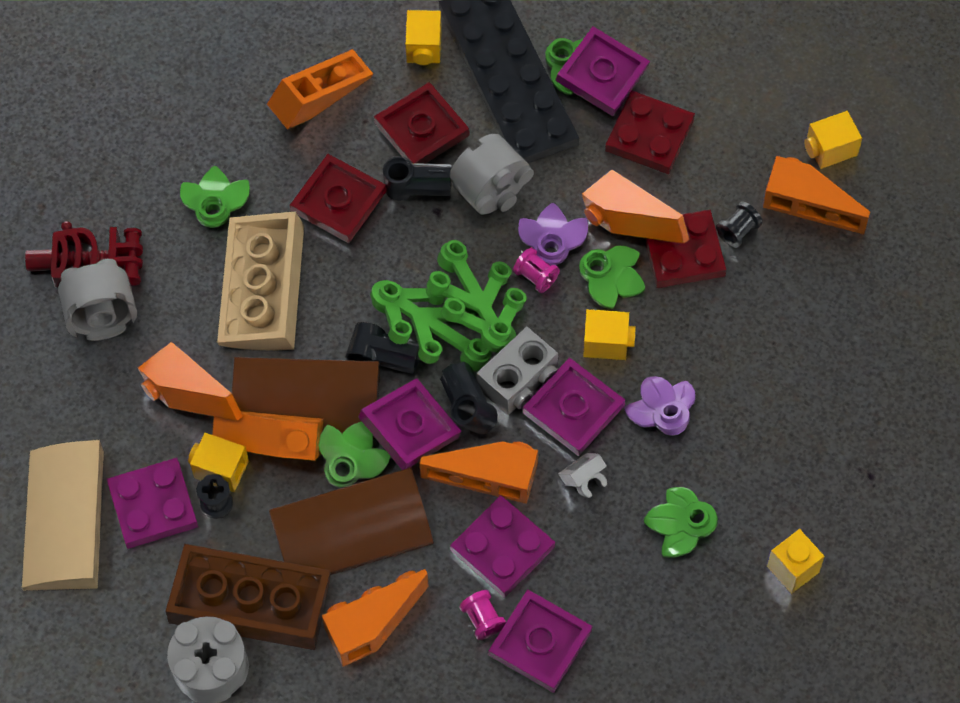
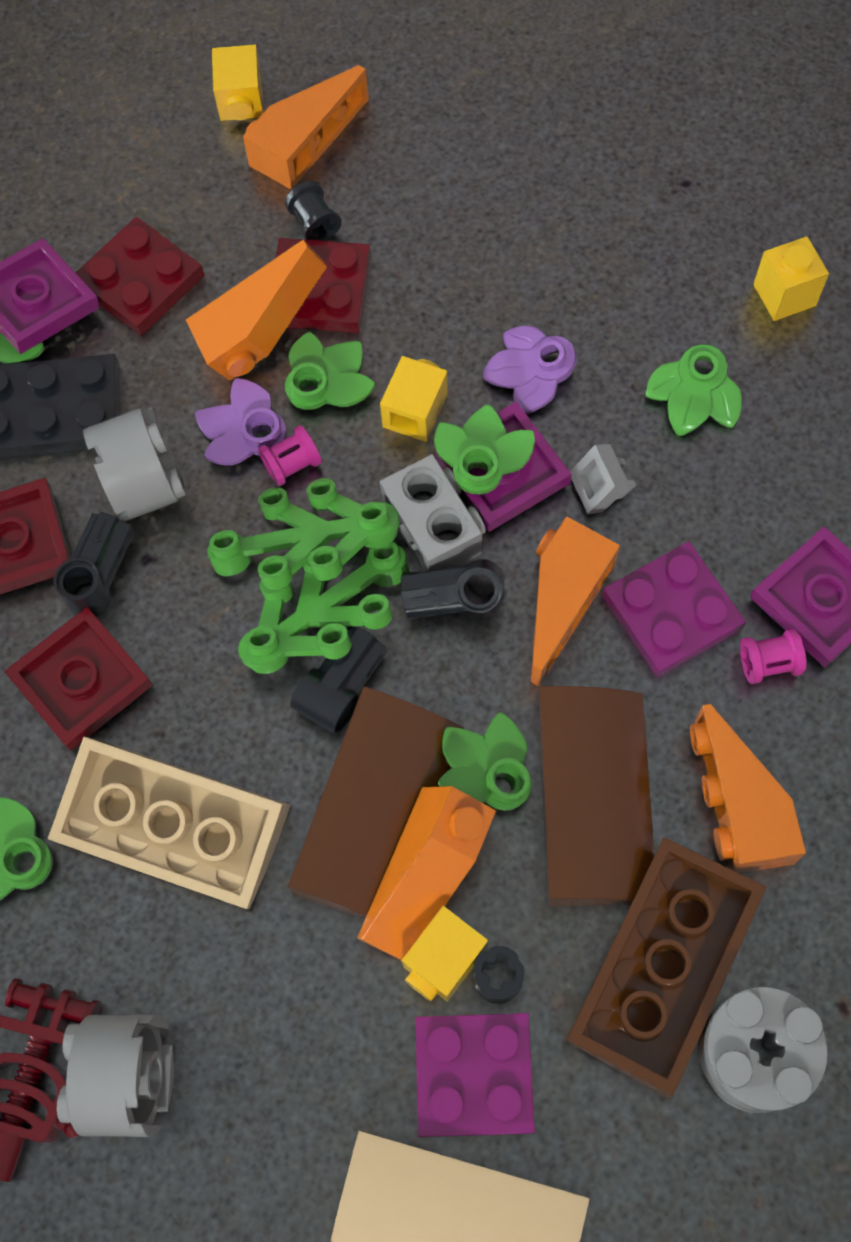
camera: 70 degrees left, 5 degrees up
orange slope [138,342,243,421] -> none
magenta plate [358,378,461,470] -> none
none -> bright green plate [434,405,535,495]

